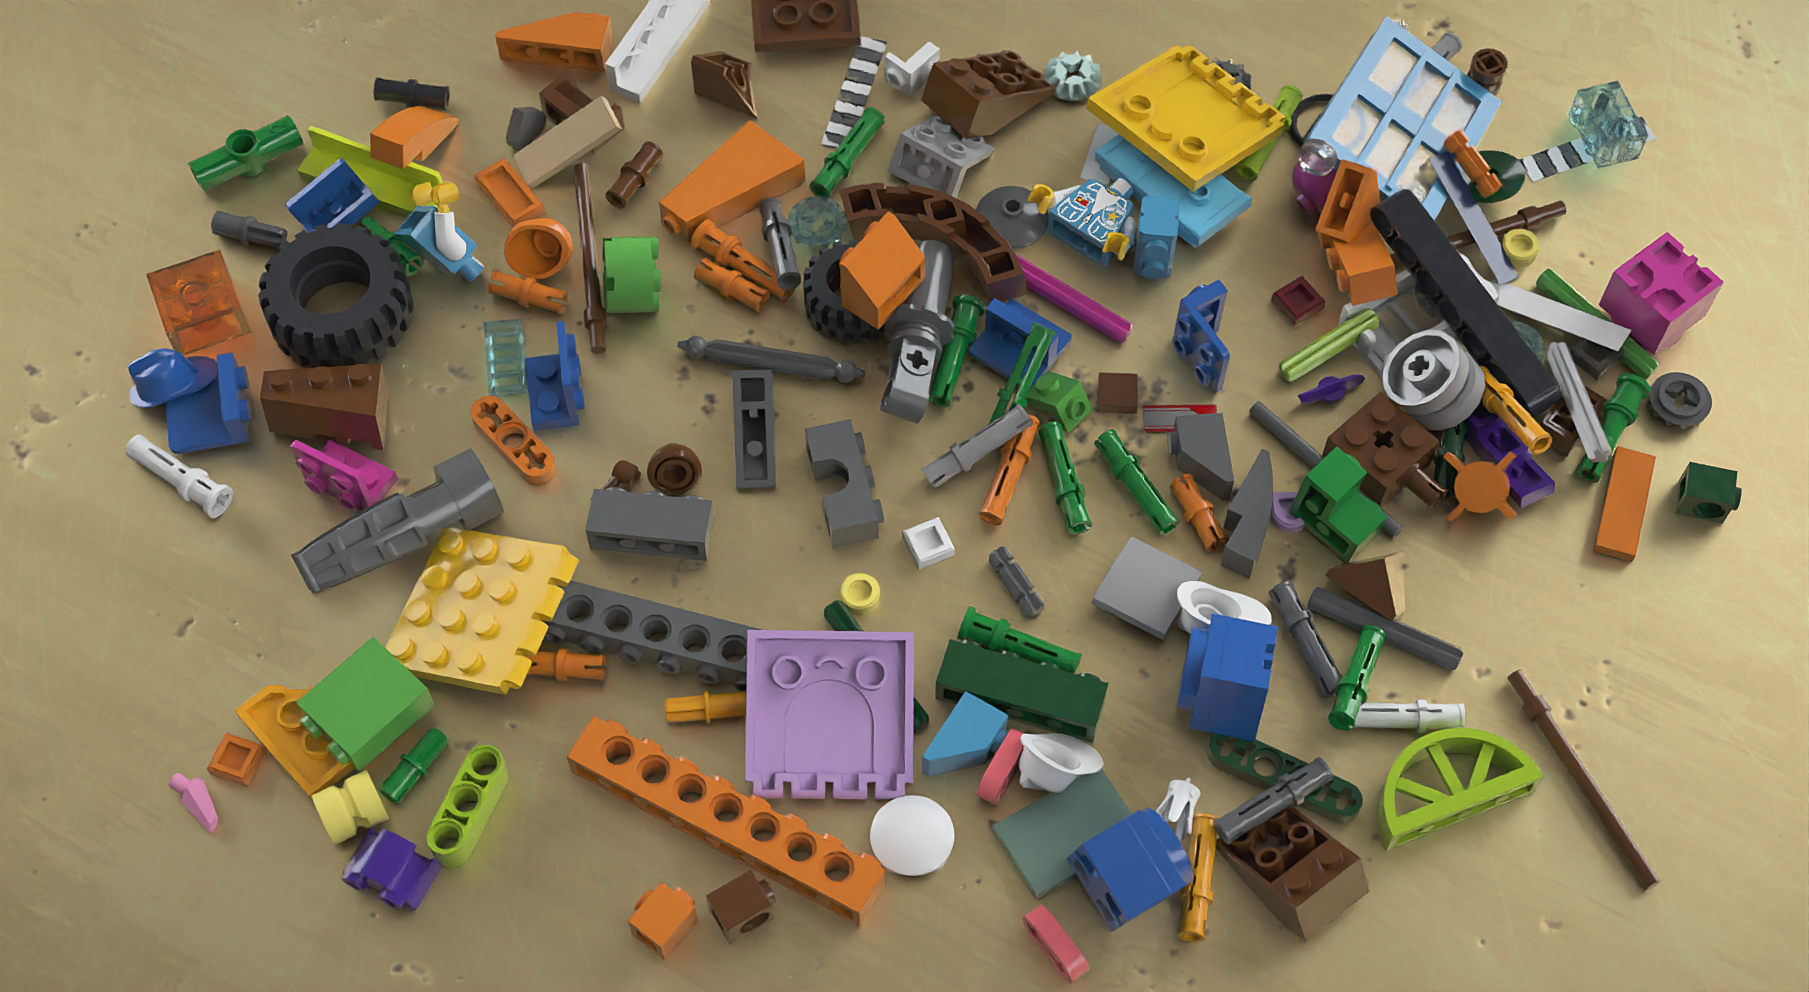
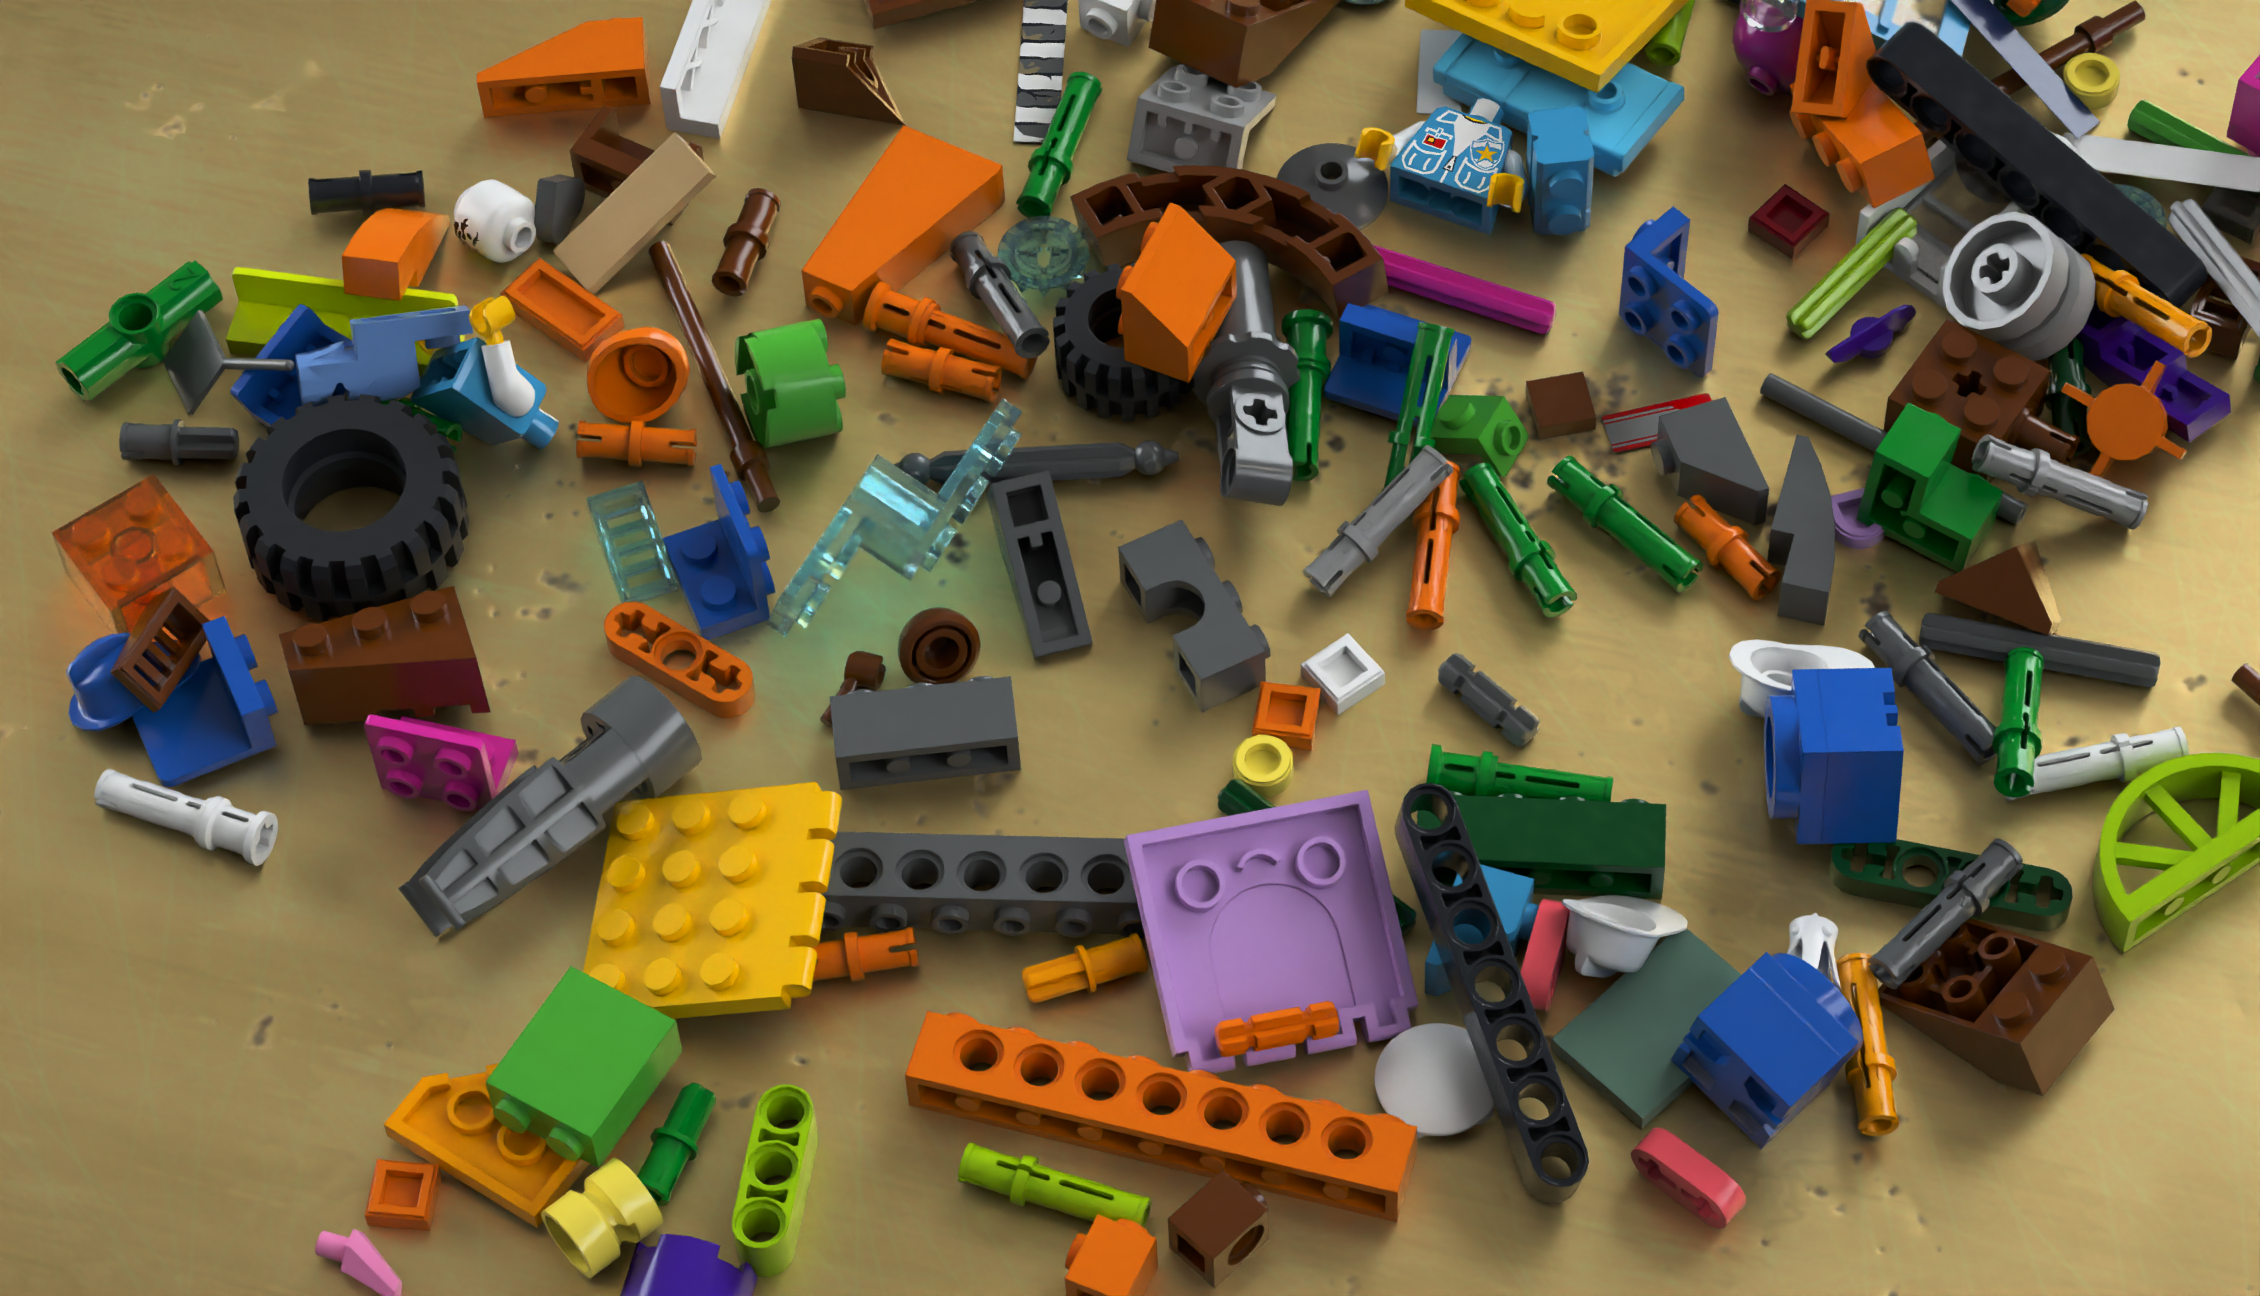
camera: 10 degrees left, 5 degrees down
light grey slope [1091,537,1203,640] -> none
none -> reddish brown slope [110,587,210,713]
none -> dark grey piece [163,310,295,414]
none -> medium blue plate [295,305,473,407]
none -> white head [454,179,536,263]
none -> clear light blue bracket [766,398,1023,637]
none -> lime pin [958,1142,1152,1228]
none -> orange axle [1215,1001,1339,1057]
none -> orange tile [1252,681,1321,750]
none -> black beam [1394,783,1589,1204]
none -> light grey pin [1972,434,2148,530]

